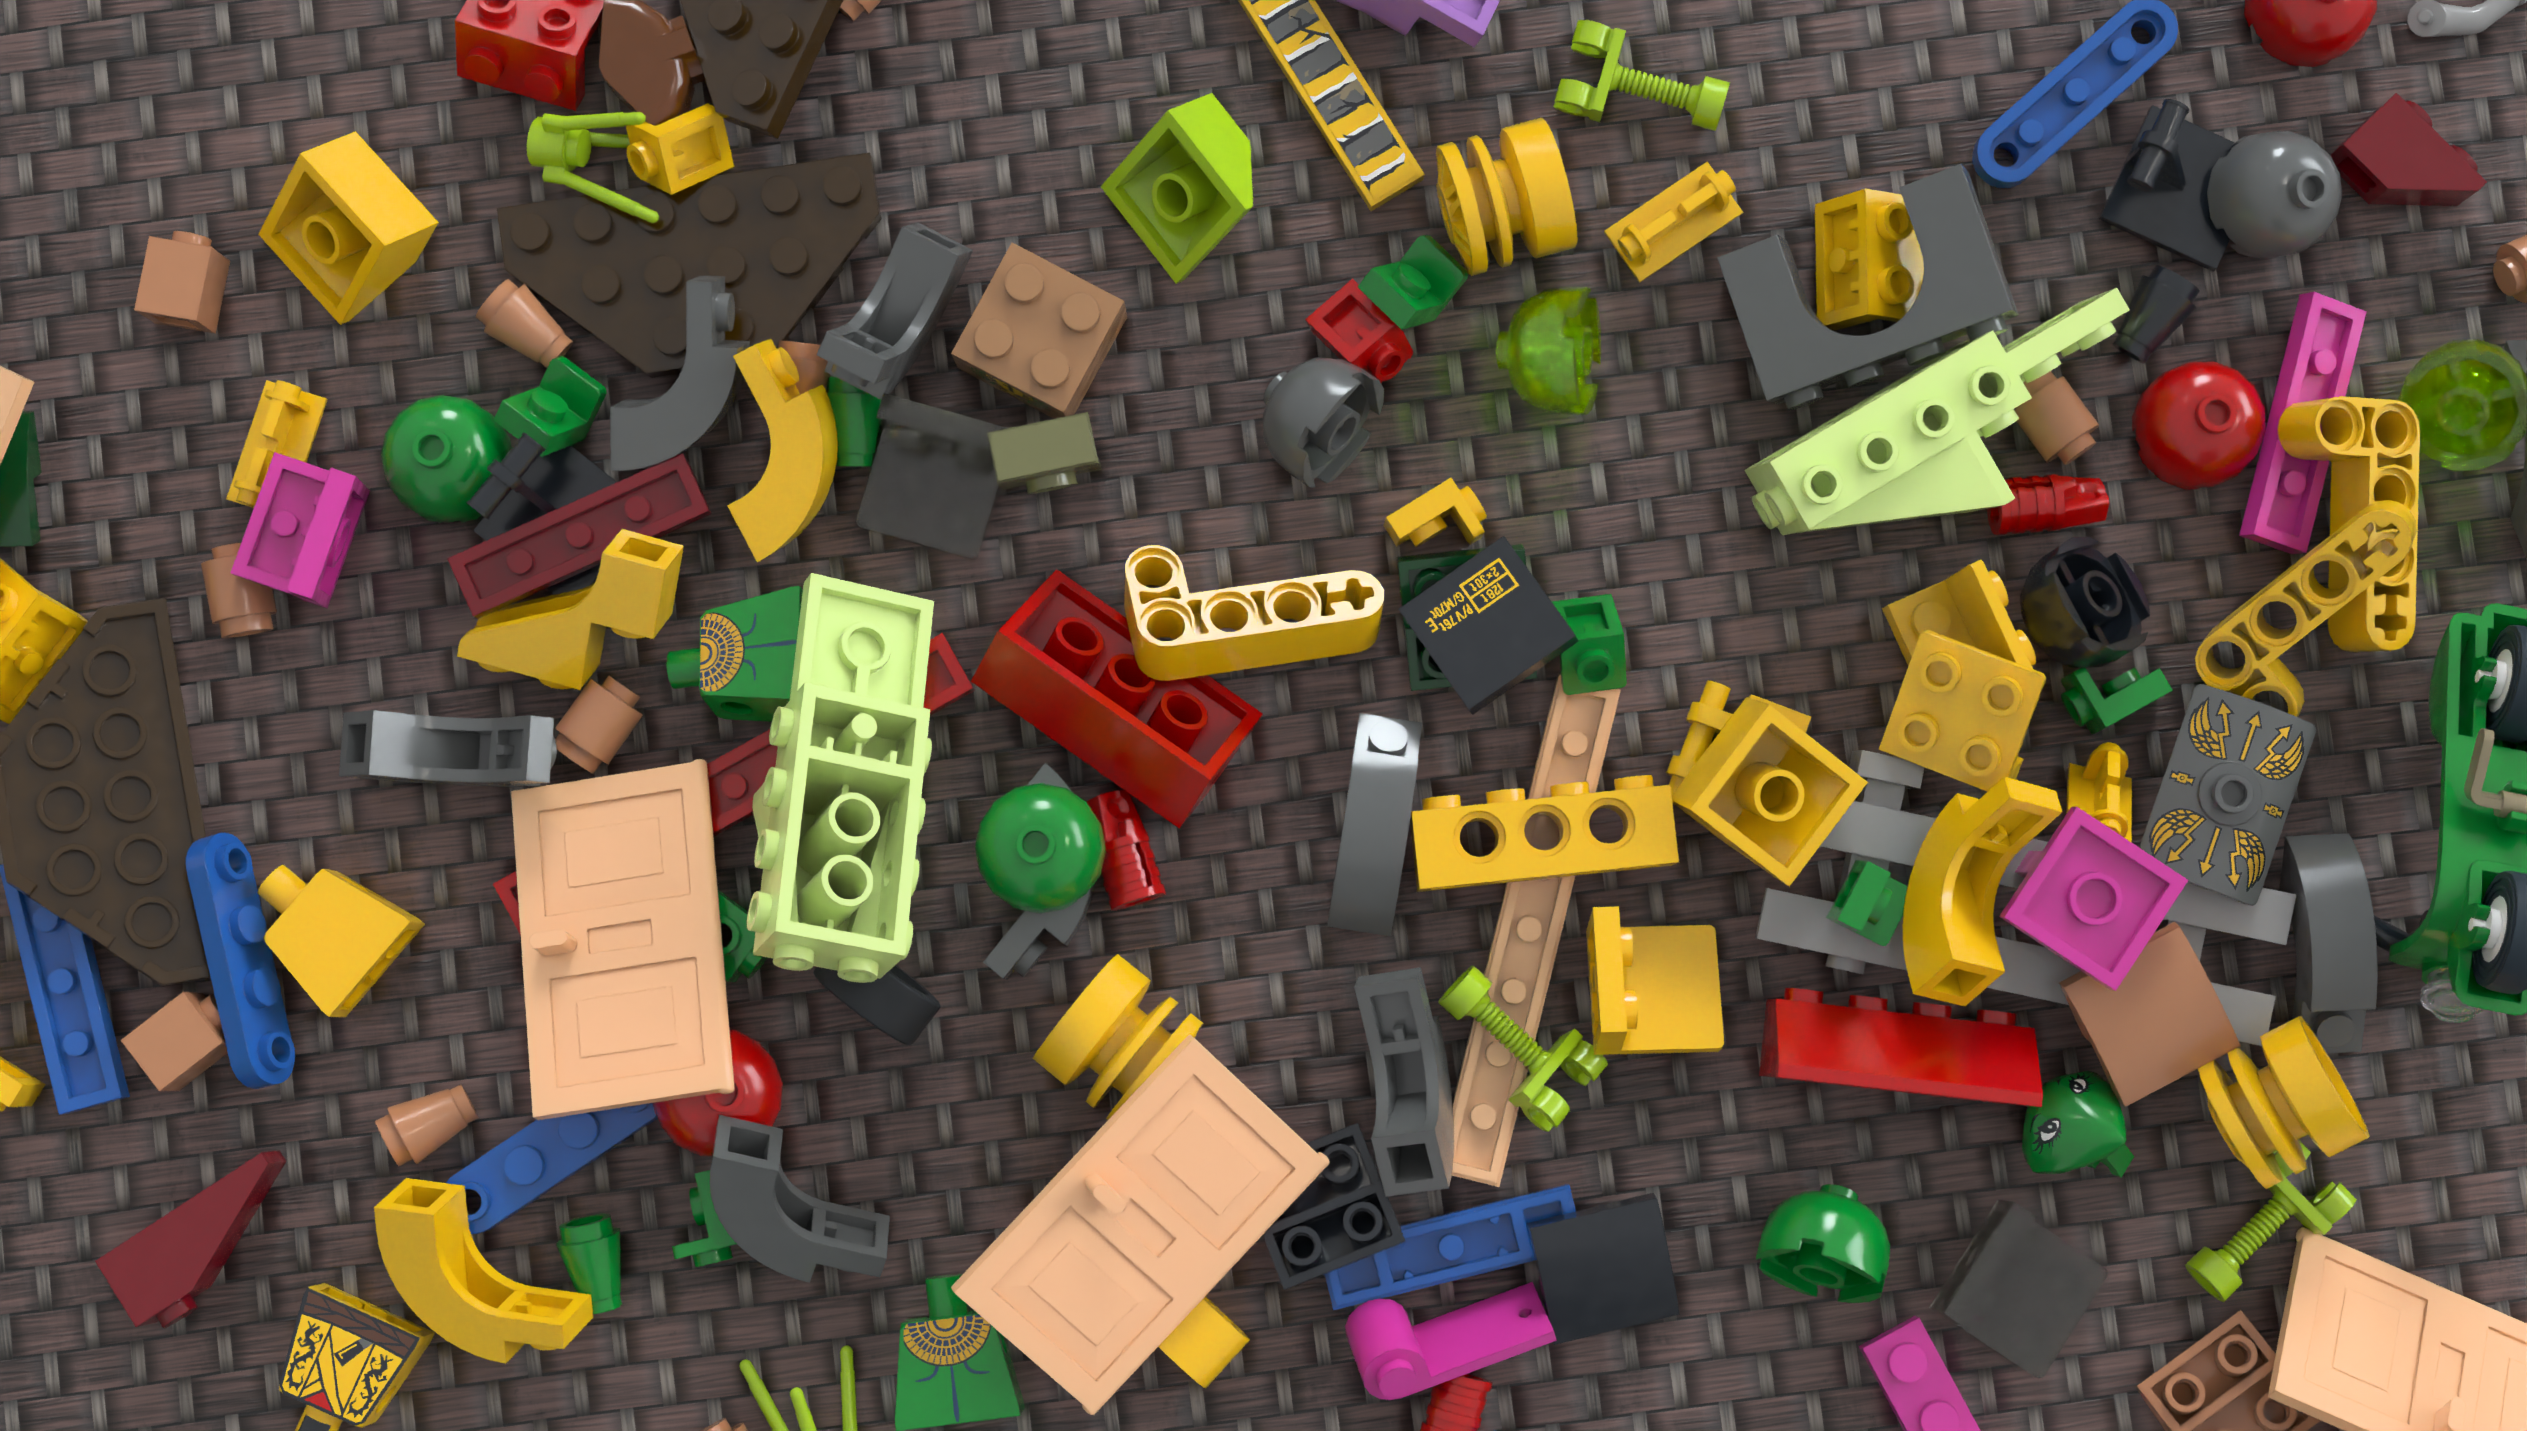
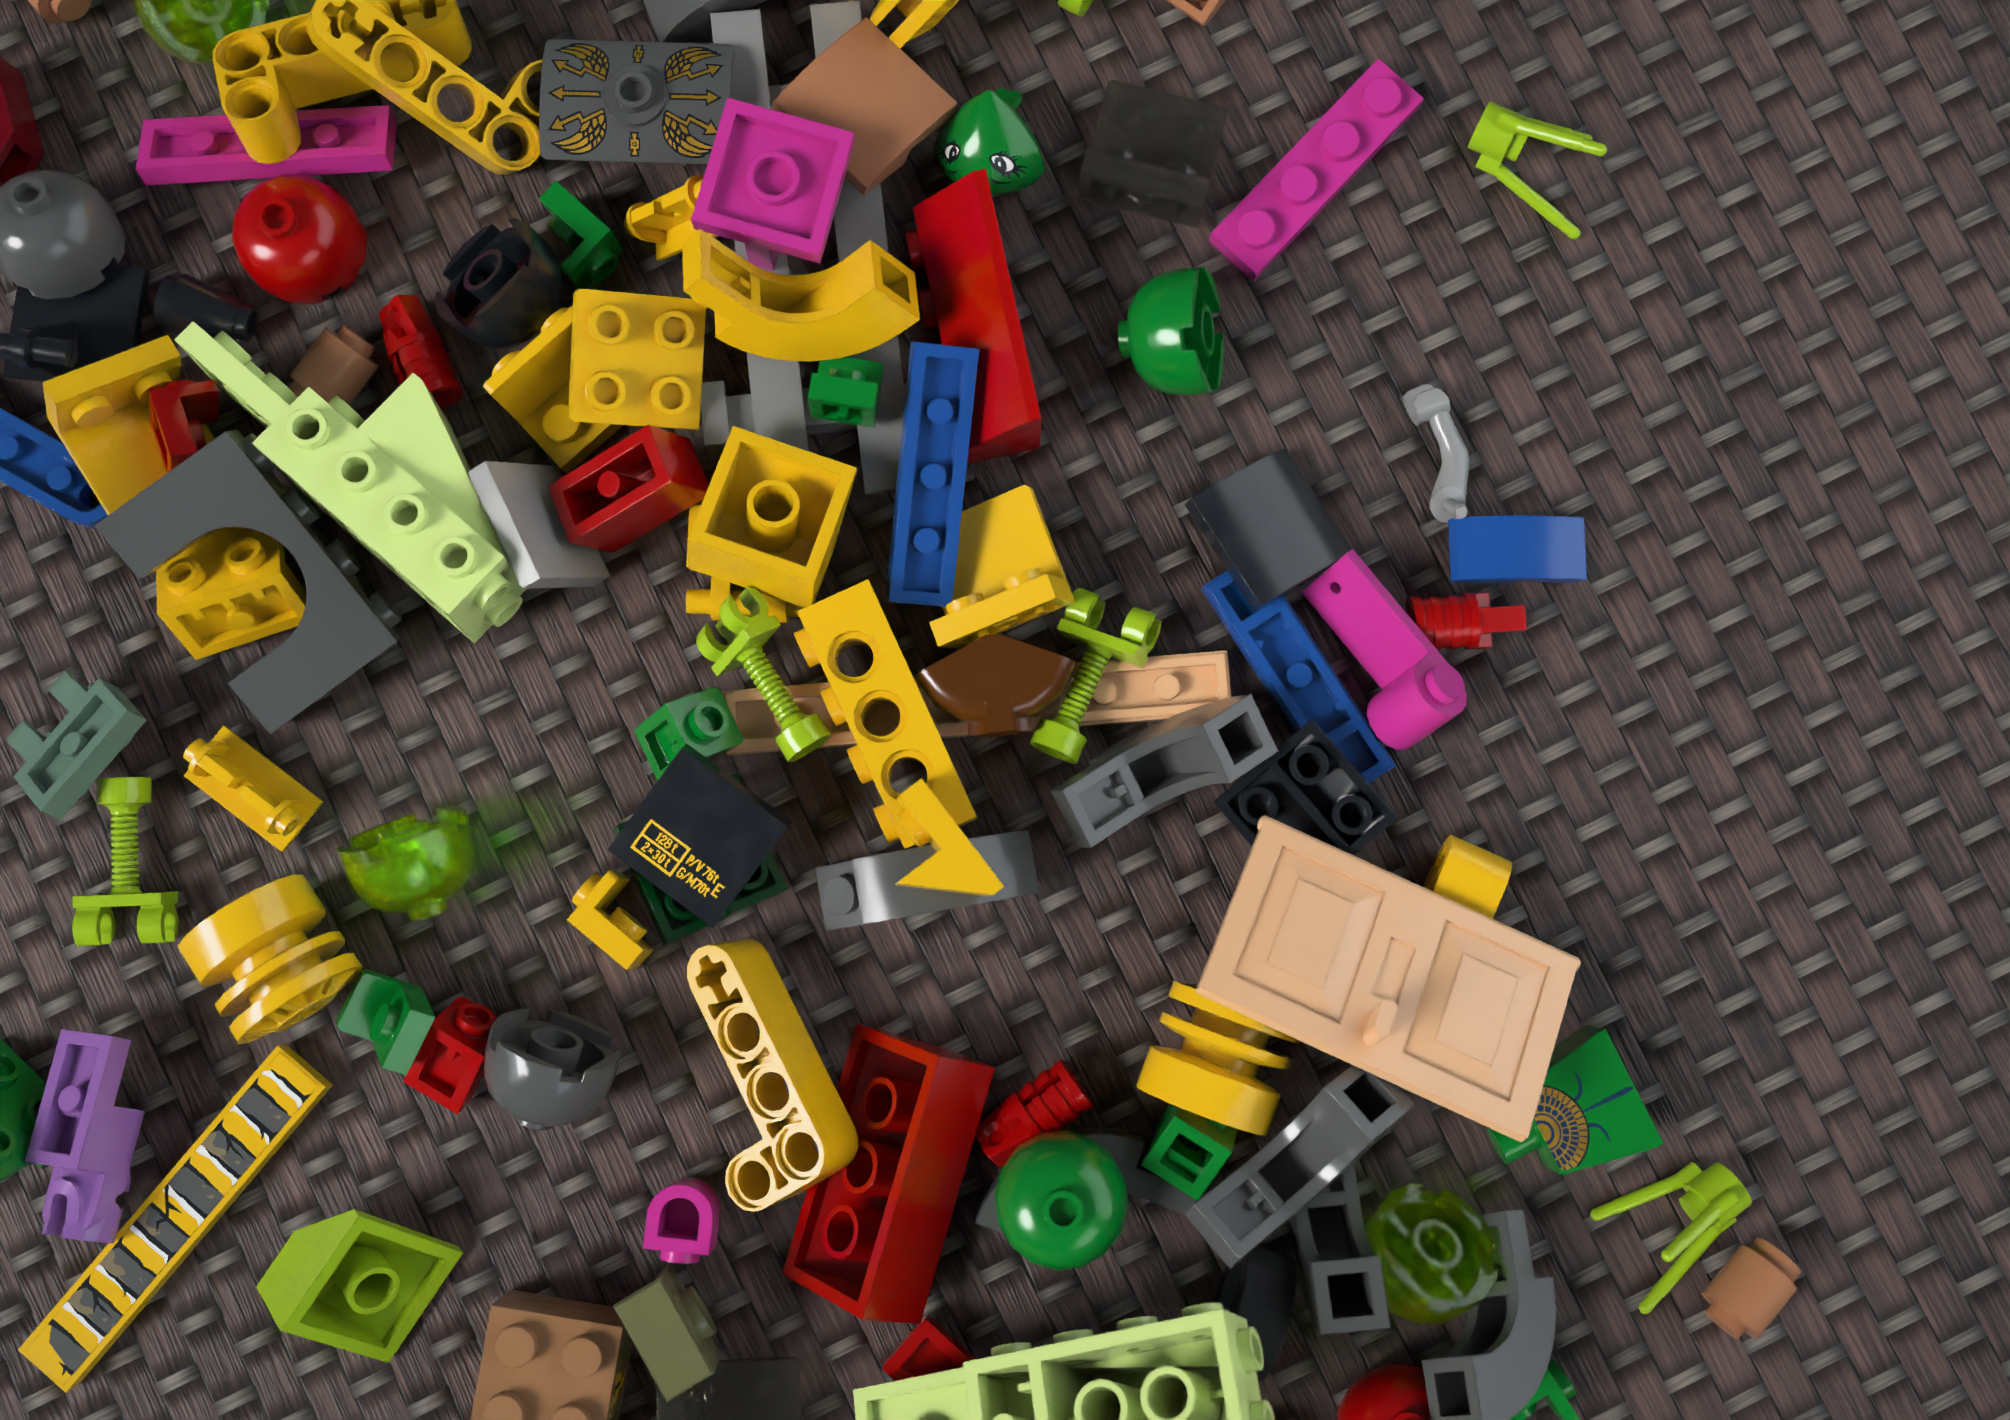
camera: 105 degrees left, 0 degrees up
none -> sand green plate [6,670,147,820]
none -> yellow bracket [42,335,215,515]
none -> red bracket [149,379,220,474]
none -> light grey tile [468,461,611,589]
none -> red brick [548,424,709,553]
none -> dark pink plate [643,1177,721,1264]
none -> lime bar [696,586,832,763]
none -> blue plate [885,341,979,607]
none -> yellow slope [895,778,1004,896]
none -> reddish brown piece [915,634,1077,738]
none -> green brick [1141,1104,1238,1201]
none -> dark grey arch [1185,1065,1415,1269]
none -> dark grey arch [1282,1129,1390,1335]
none -> clear neon green cylinder [1365,1183,1498,1324]

